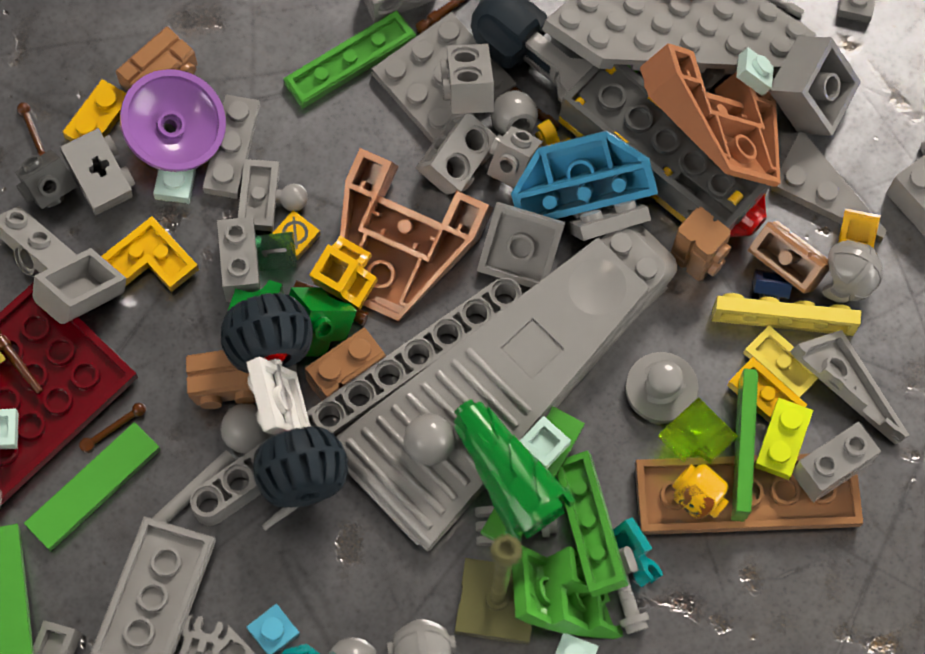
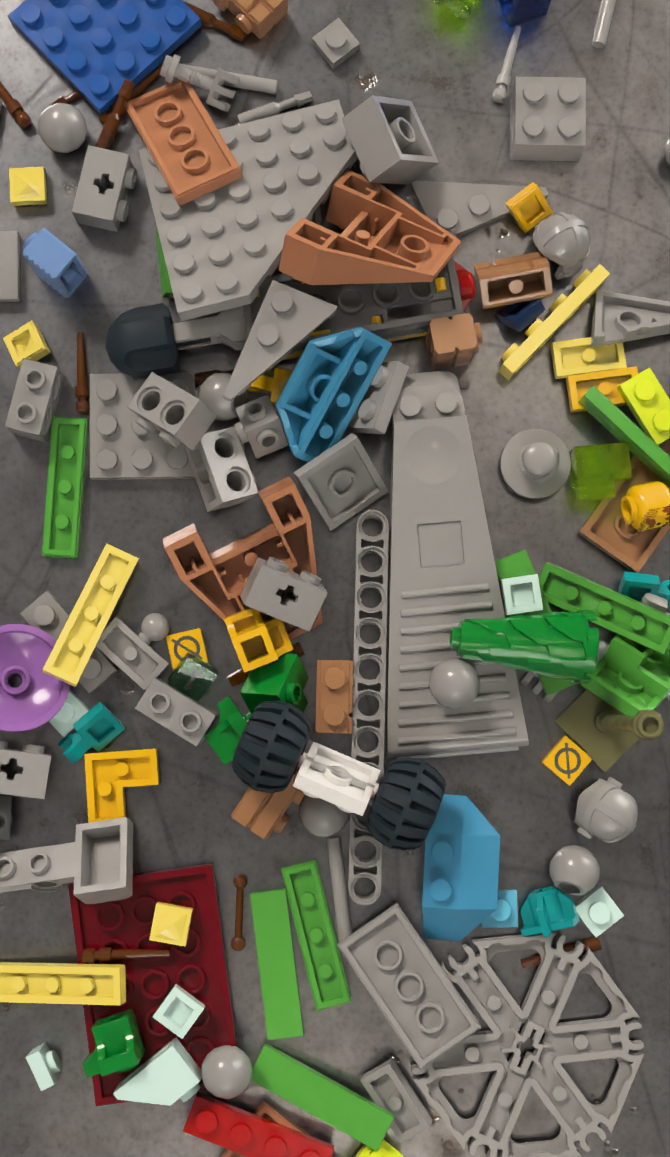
camera: 50 degrees left, 15 degrees up
light aqua plate [736,47,774,96] -> none
none -> light yellow plate [43,543,139,687]
none -> teal plate [58,701,126,763]
none -> light yellow tile [149,902,193,947]
none -> light grey wing [223,280,337,401]
none -> light grey brick [240,557,327,632]
none -> bright green tile [281,859,352,1011]
none -> dark azure wedge [422,794,500,941]
none -> yellow tile [541,735,592,786]

